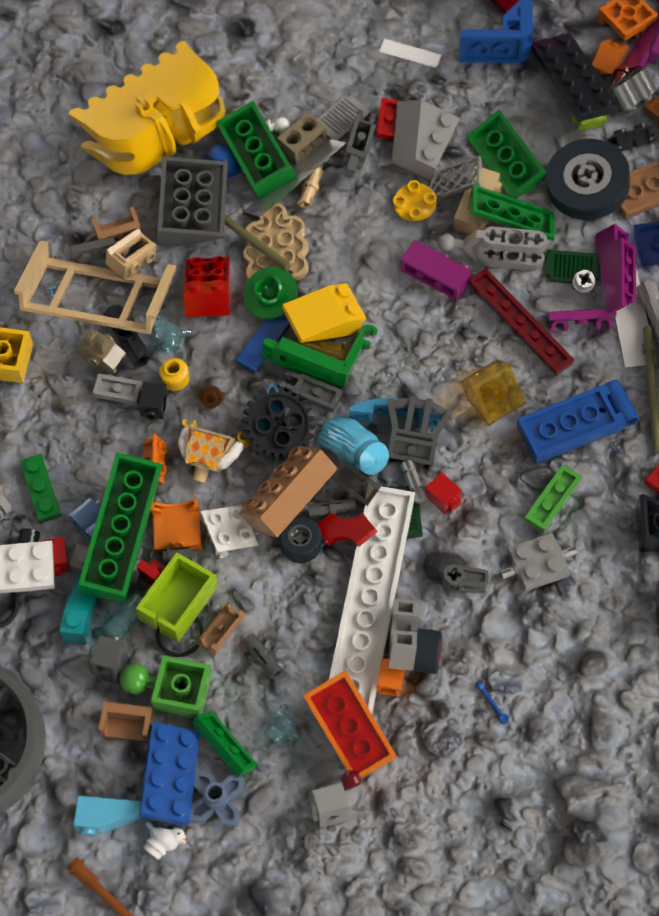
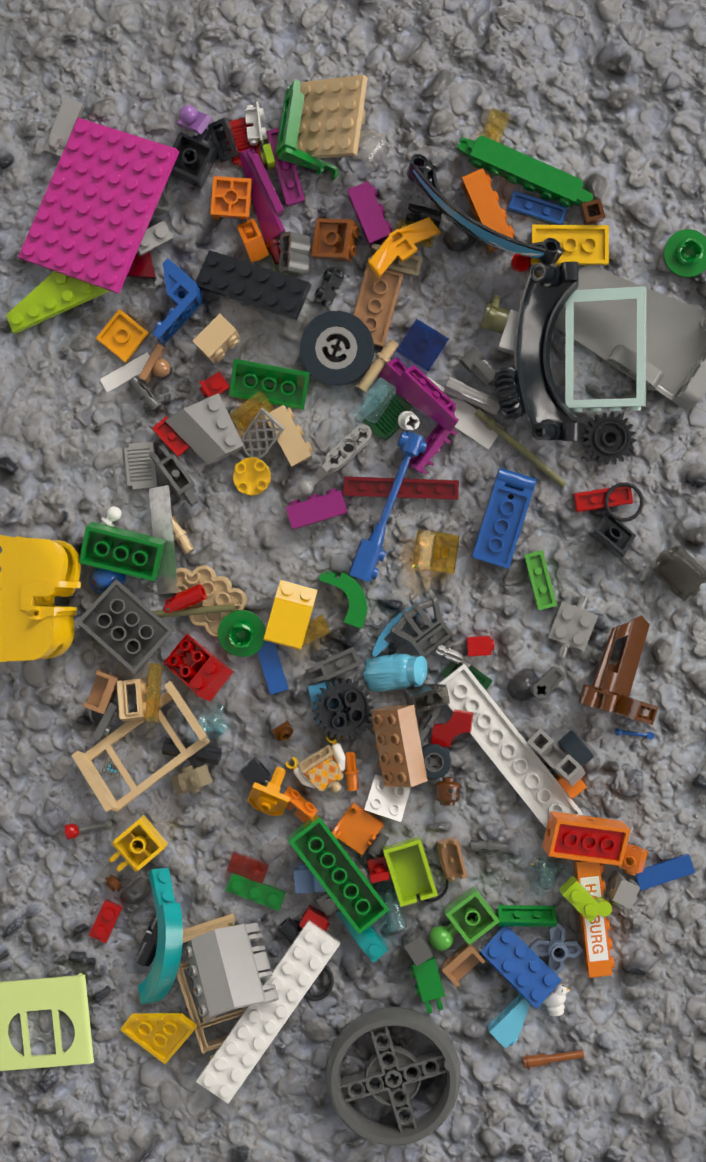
camera: 50 degrees left, 25 degrees up
light grey plate [93,373,143,405] -> none
yellow head [159,358,190,391] -> none
green hinge [261,325,378,388] -> none
dark tan brick [277,112,326,165] -> none
dark red hinge [341,770,363,791] -> none
green slope [467,184,555,241] -> none
none -> light orange tile [95,309,150,363]
none -> dark grey pin [128,375,162,412]
none -> medium nougat tile [139,344,170,383]
none -> clear yellow tile [145,663,163,723]
none -> red piece [163,583,207,613]
none -> tan brick [193,314,240,364]
none -> red bracket [199,371,230,398]
none -> clear red hinge [226,851,269,884]
none -> clear yellow hinge [229,392,275,432]
none -> light orange piece [247,767,290,816]
none -> green arch [319,570,367,629]
none -> orange axle [344,752,359,791]
none -> blue bar [348,431,427,582]
none -> tan pin [356,339,399,393]
none -> clear light blue slope [359,377,396,425]
none -> green hinge [409,953,445,1014]
none -> reddish brown head [435,777,460,806]
none -> lime hinge [559,876,612,923]
none -> orange brick [573,860,615,978]
none -> reddish brown panel [578,615,650,713]
none -> reddish brown arch [615,695,659,725]
none -> orange brick [619,844,648,875]
none -> blue tile [635,853,695,891]

